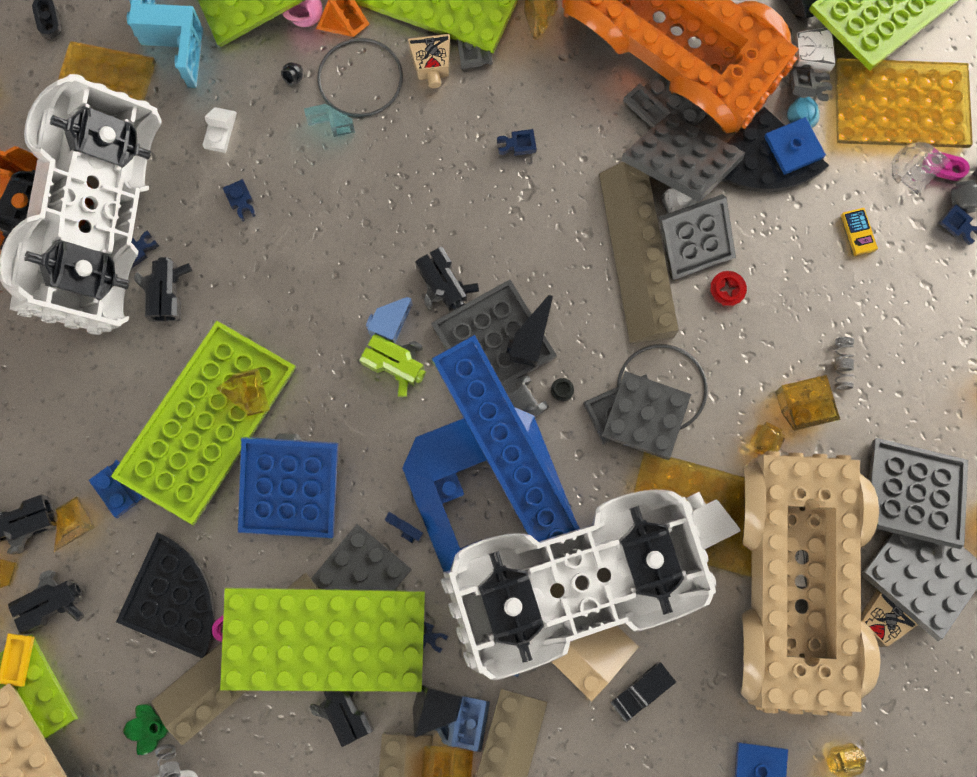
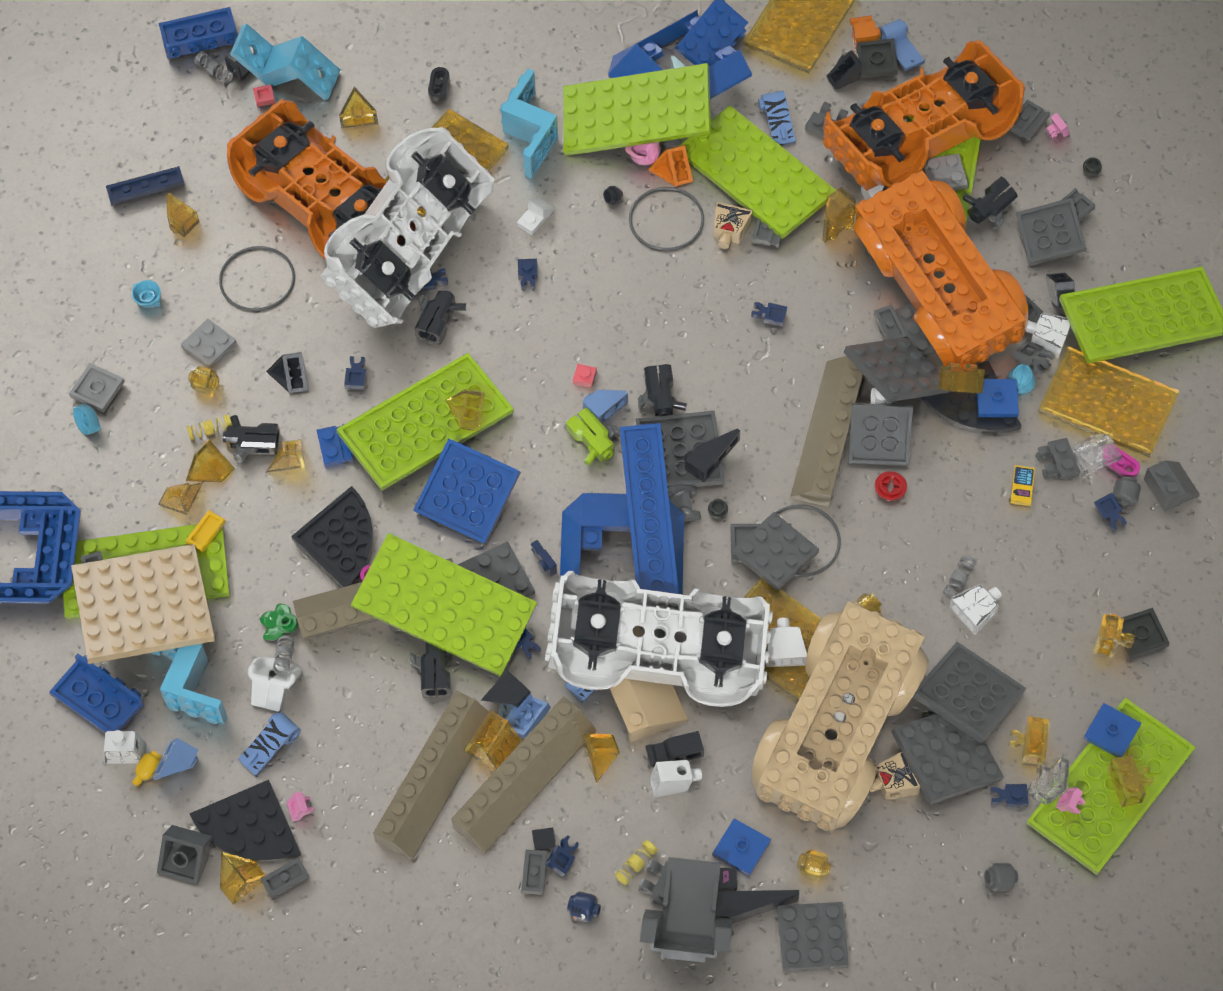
camera: 25 degrees right, 15 degrees down
black piece [8,570,84,634] -> none
clear light blue slope [304,104,355,137] -> none
clear yellow slope [775,375,841,431] -> none
none -> black slope [266,352,308,393]
none -> dark blue plate [344,356,366,390]
none -> coral plate [573,364,597,388]
none -> clear yellow slope [582,733,620,783]
none -> white torso [650,760,702,798]
none -> clear yellow brick [938,362,985,393]
none -> white torso [949,585,1002,635]
none -> dark grey plate [1036,438,1080,480]

